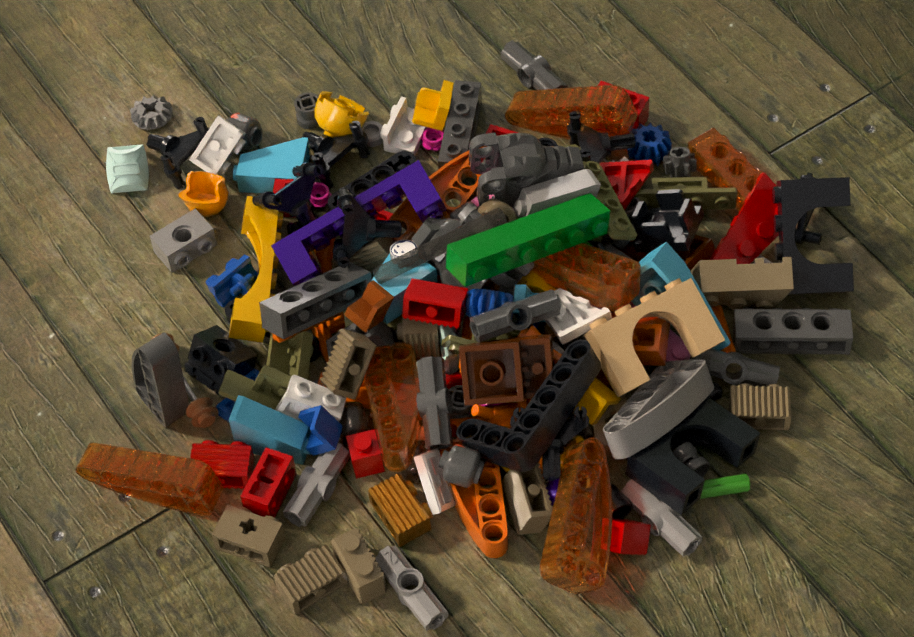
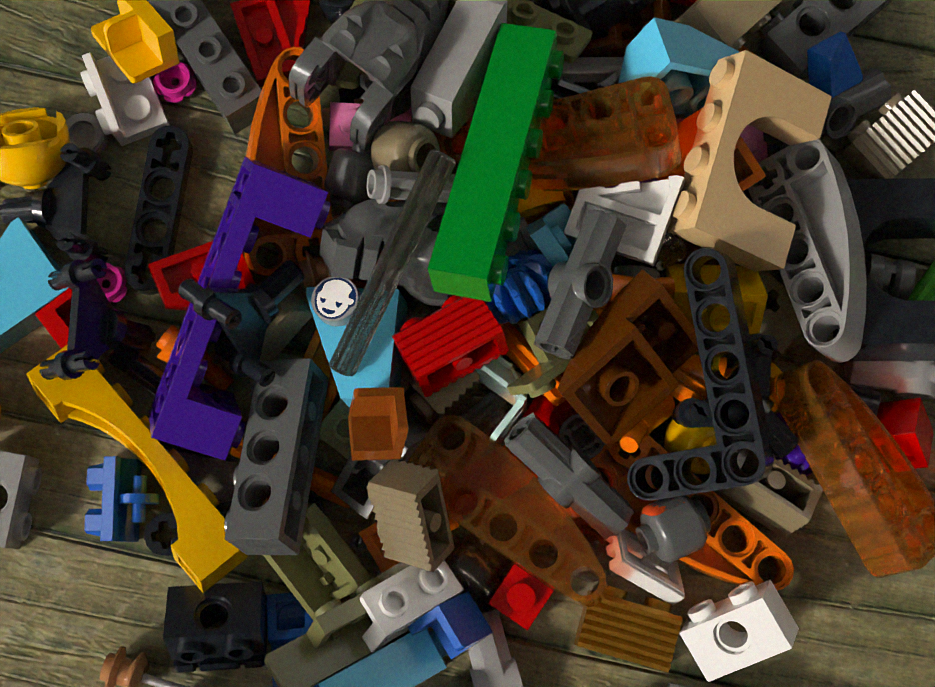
camera: 50 degrees left, 25 degrees up
none -> white brick [680,579,799,682]
none -> blue slope [807,31,863,98]

